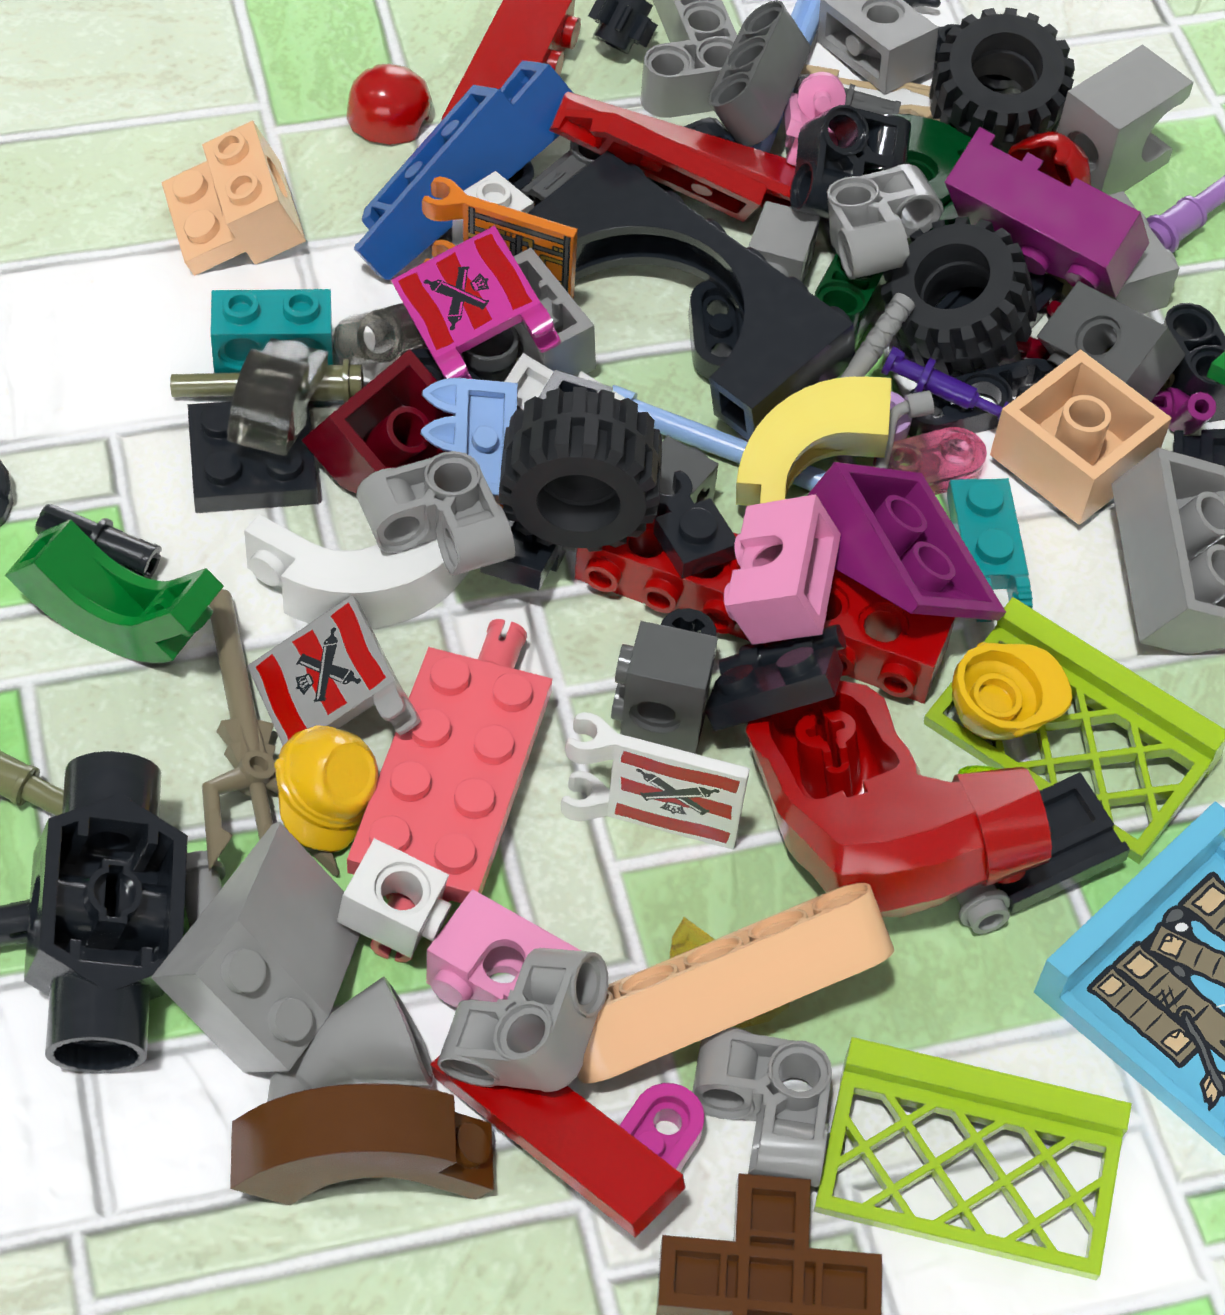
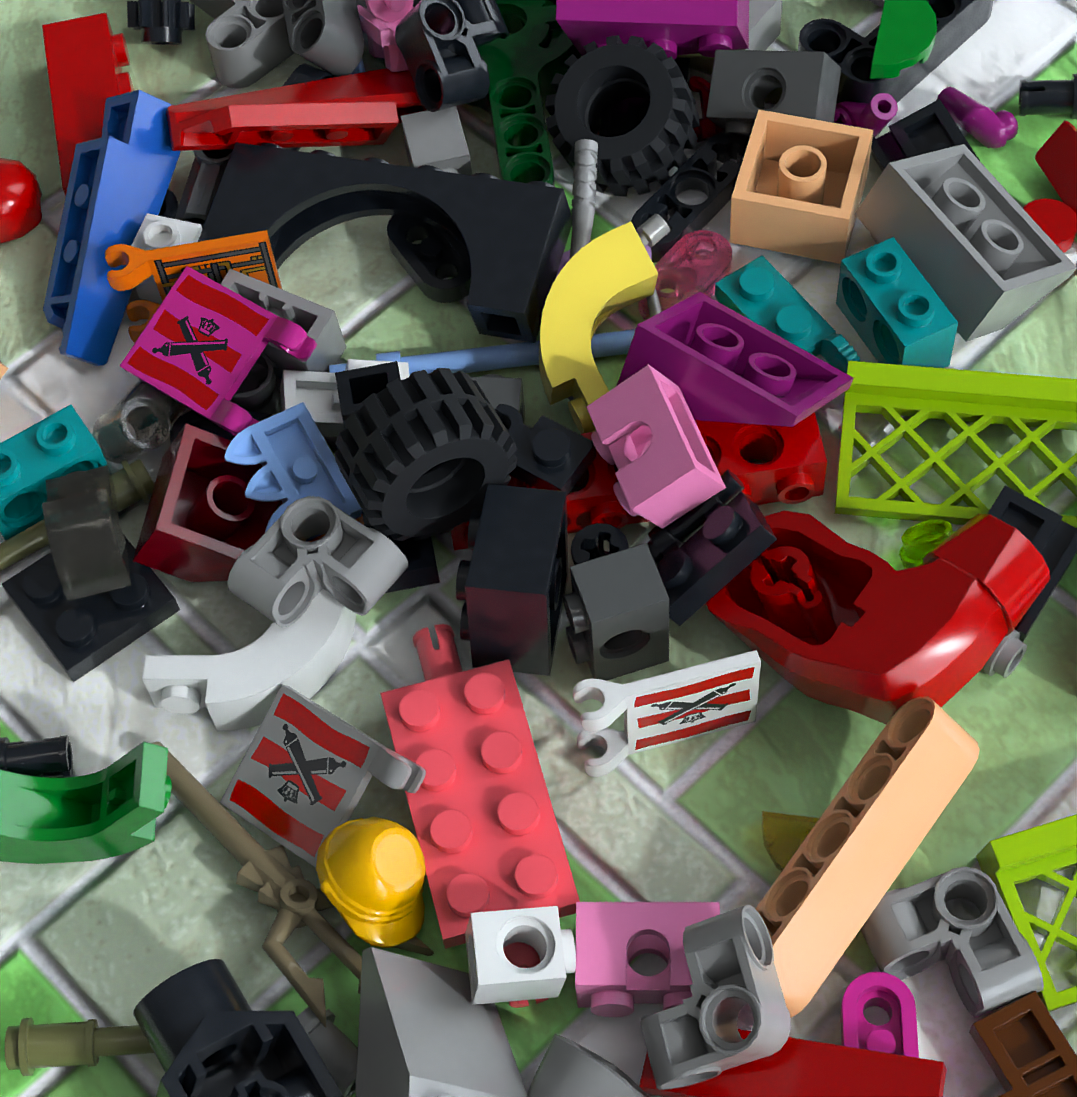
camera: 20 degrees left, 5 degrees up
light grey piece [827,164,944,280] -> none
dark purple piece [881,346,1009,420] -> none
yellow hat [951,642,1072,741] -> none
none -> black brick [456,484,569,676]
none -> teal brick [836,237,958,368]

